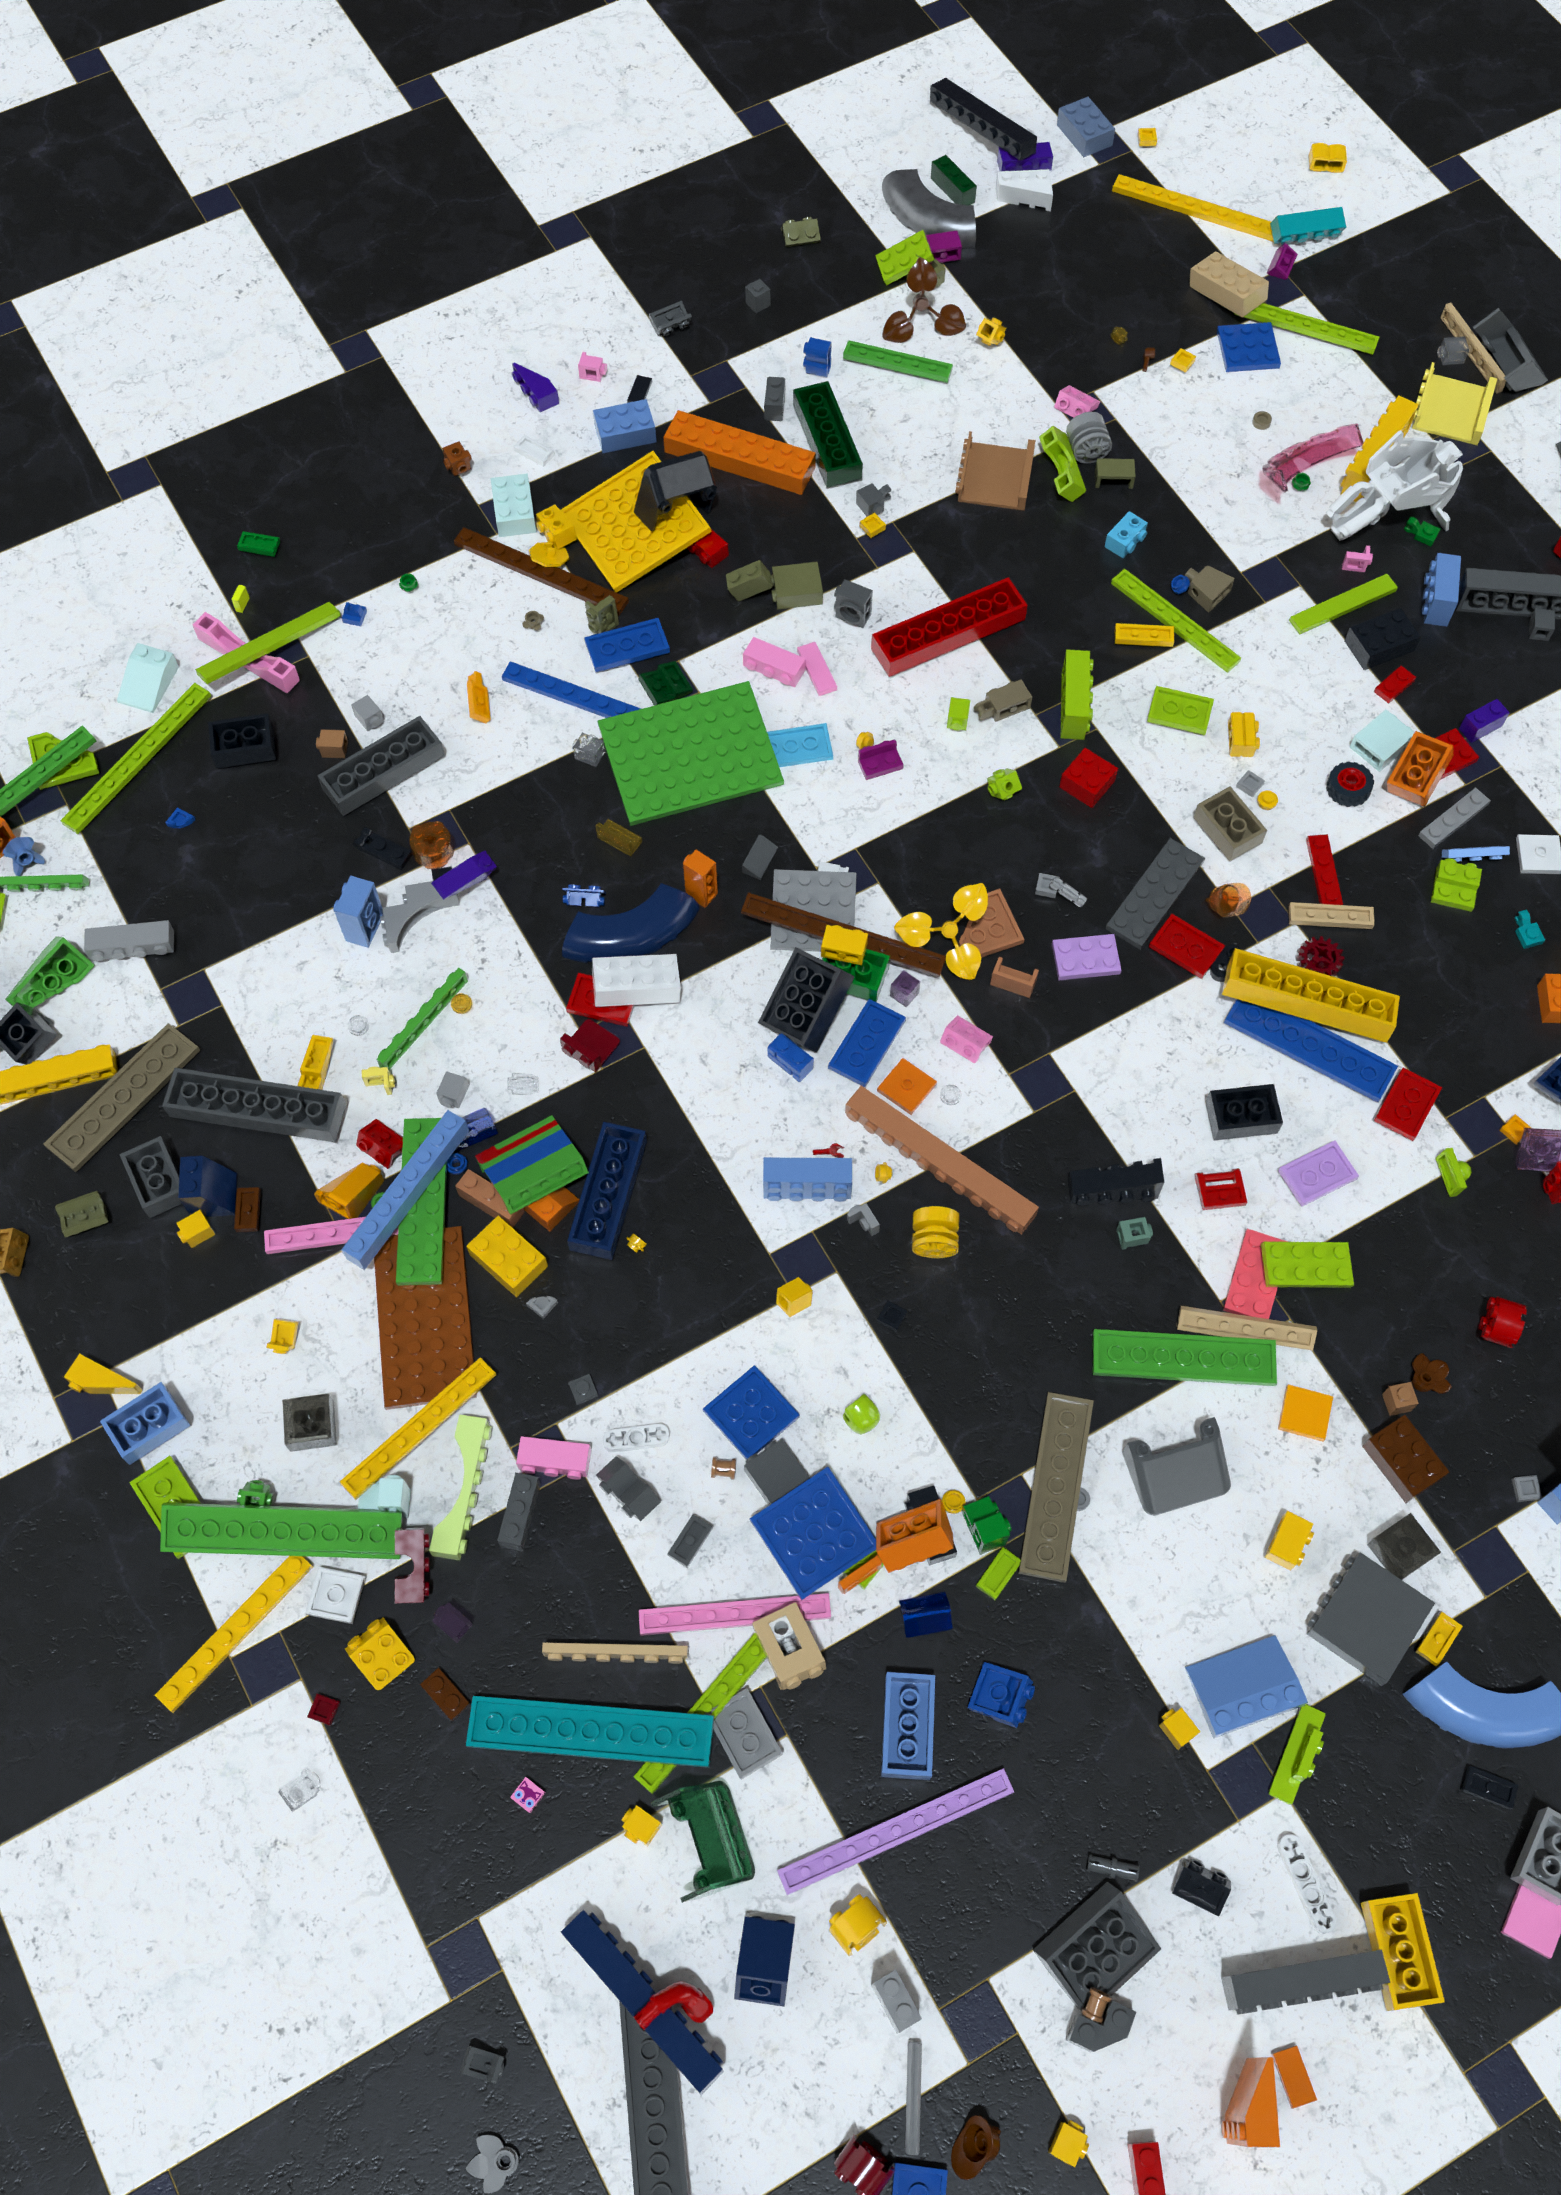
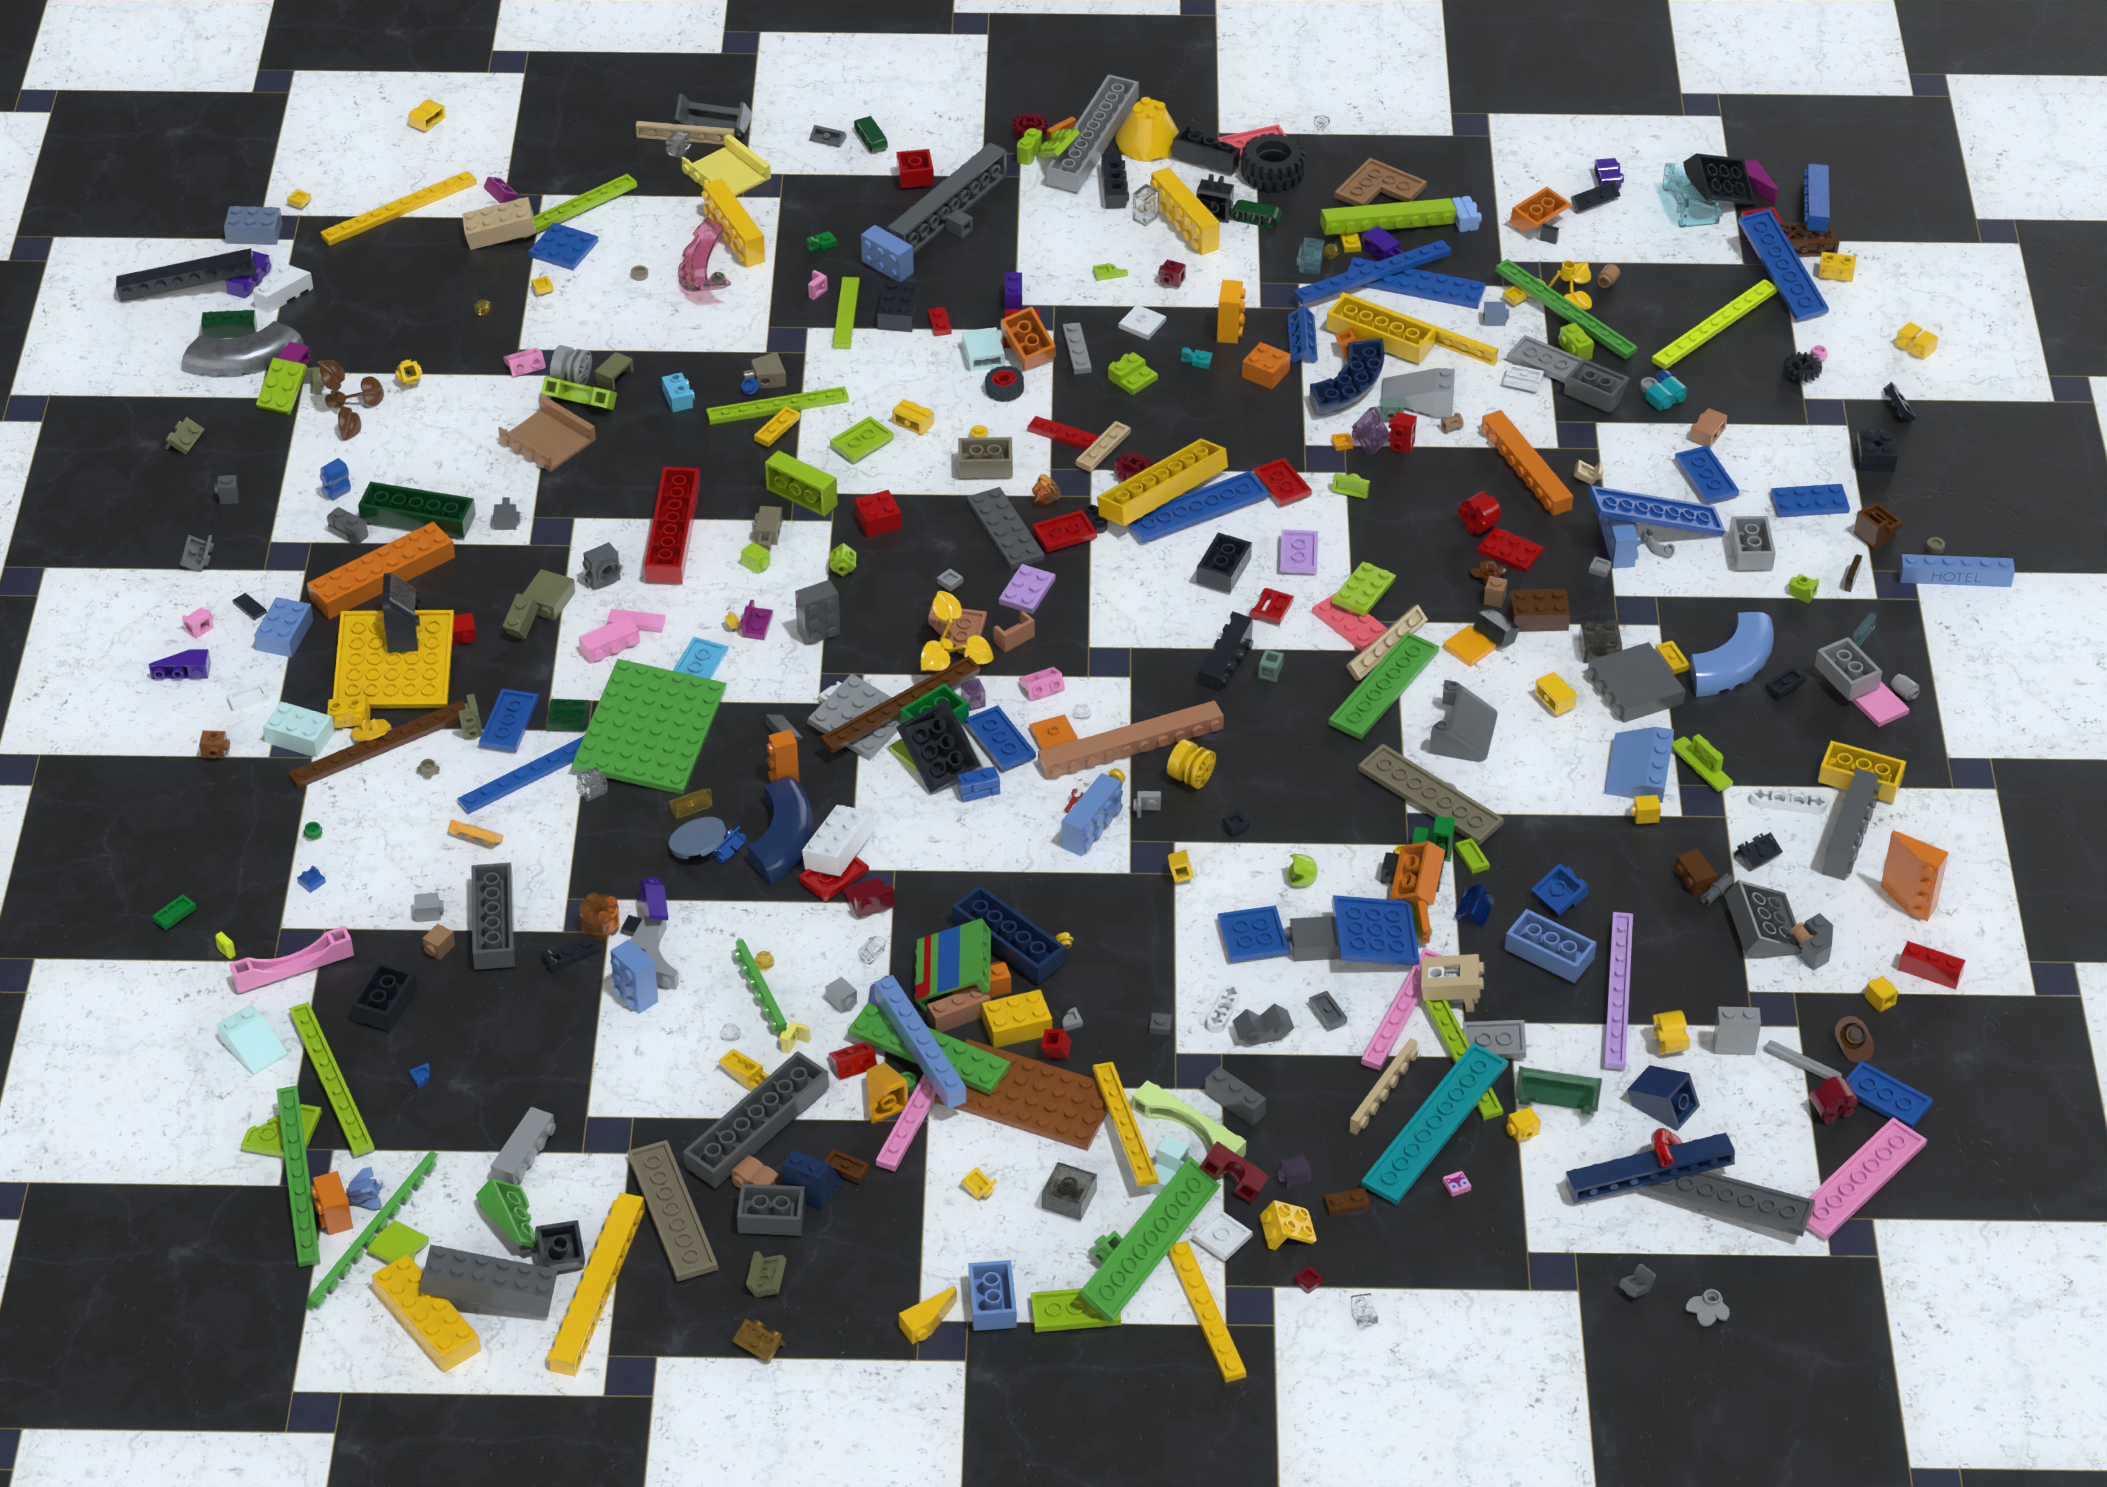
camera: 60 degrees left, 20 degrees down
yellow brick [176,1210,215,1248] -> none
lime tile [195,602,341,684] -> none
bright pink brick [516,1436,591,1480] -> none
medium nougat bush [711,1457,736,1480] -> none
yellow brick [821,925,868,965] -> none
bright green plate [843,340,953,383] -> none
yellow plate [859,512,886,538] -> none
light grey axle [1050,877,1087,907] -> none
reddish brown hand [1143,348,1155,372] -> none
light grey tile [1236,770,1265,797] -> none
teal brick [1270,207,1346,245] -> none
white piece [1326,430,1463,541] -> none
light blue plate [1442,846,1510,862] -> none
none -> sand blue tile [669,817,727,859]
none -> nougat brick [731,1155,780,1188]
none -> dark grey brick [795,580,840,646]
none -> red brick [1041,1029,1072,1059]
none -> black brick [1473,608,1520,647]
none -> red plate [1477,527,1544,573]
none -> reddish brown brick [1674,849,1717,895]

